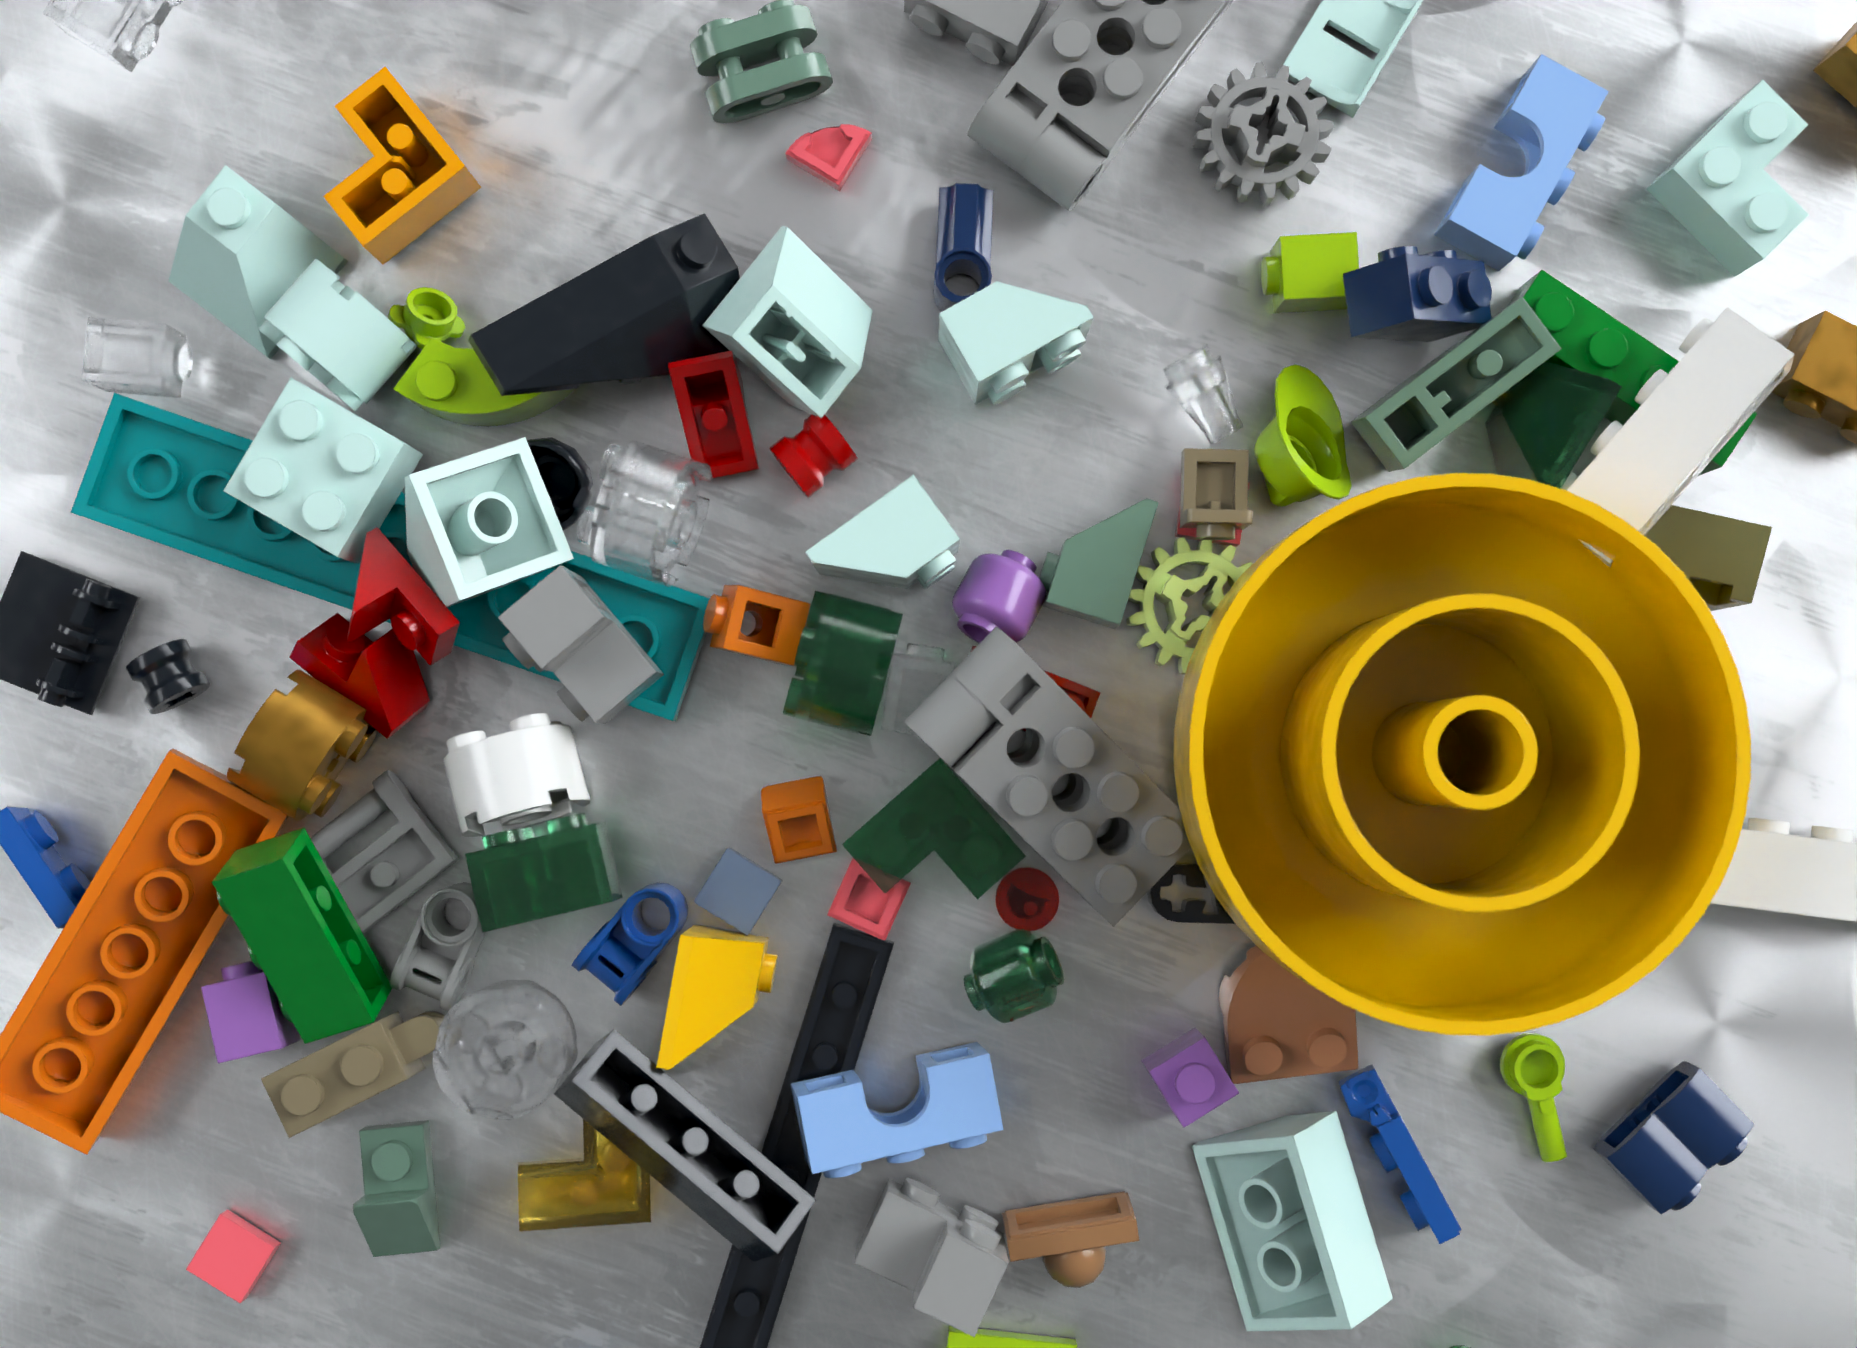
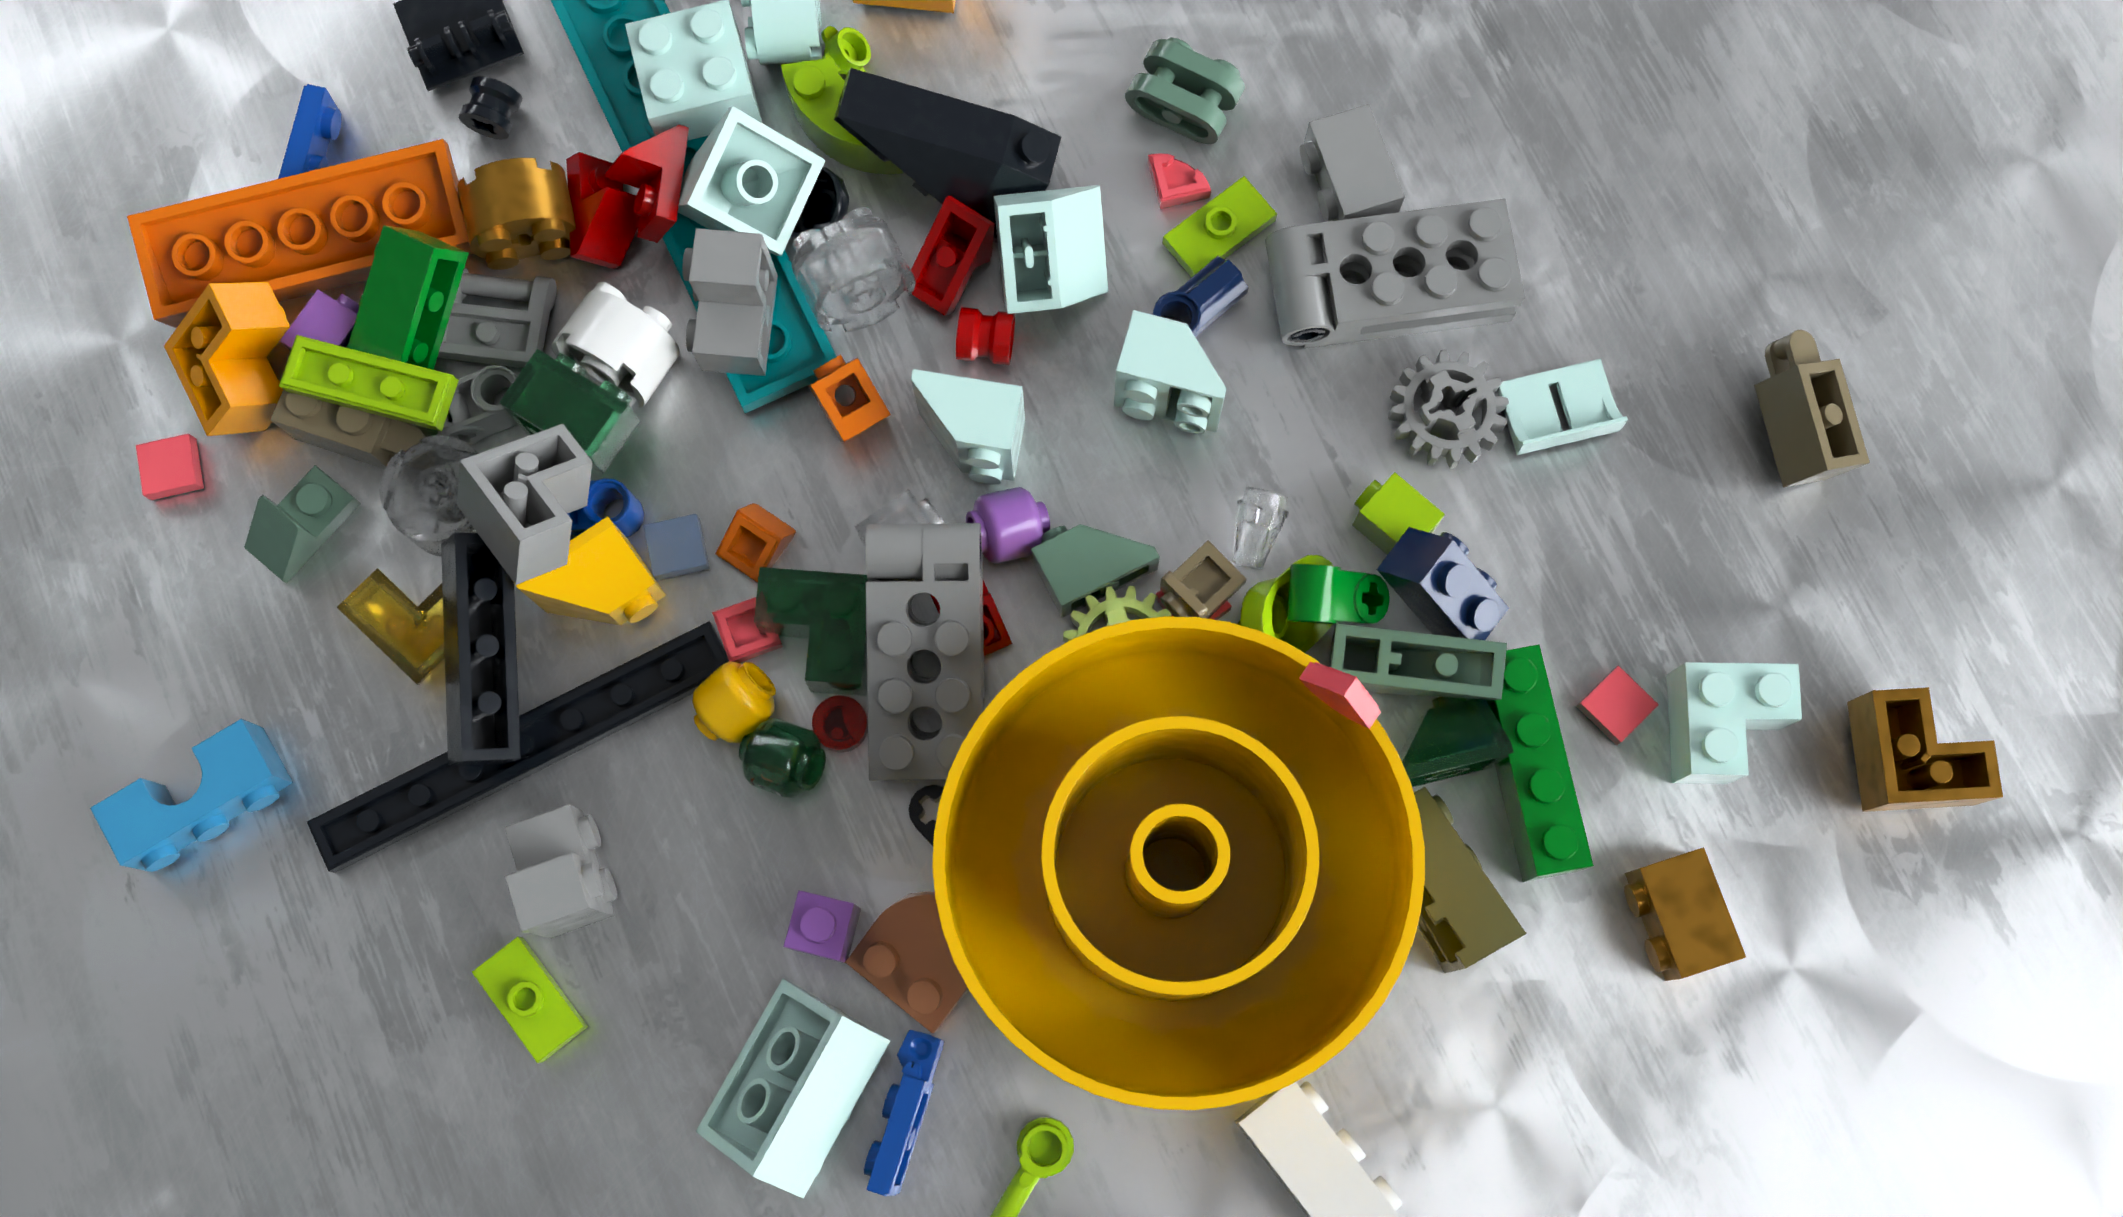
camera: 50 degrees right, 10 degrees down
clear green brick [783,590,903,736] -> none
light blue arch [791,1042,1004,1178] -> none
medium nougat tile [1002,1191,1139,1288] -> none
light blue arch [1434,54,1609,271] -> none
white brick [1555,306,1795,568] -> none
none -> light orange brick [164,282,290,436]
none -> lime tile [279,335,459,432]
none -> light grey brick [457,424,593,585]
none -> yellow head [692,661,776,744]
none -> lime plate [1162,176,1277,278]
none -> green piece [1287,564,1390,624]
none -> coral tile [1299,662,1381,729]
none -> coral tile [1576,665,1659,745]

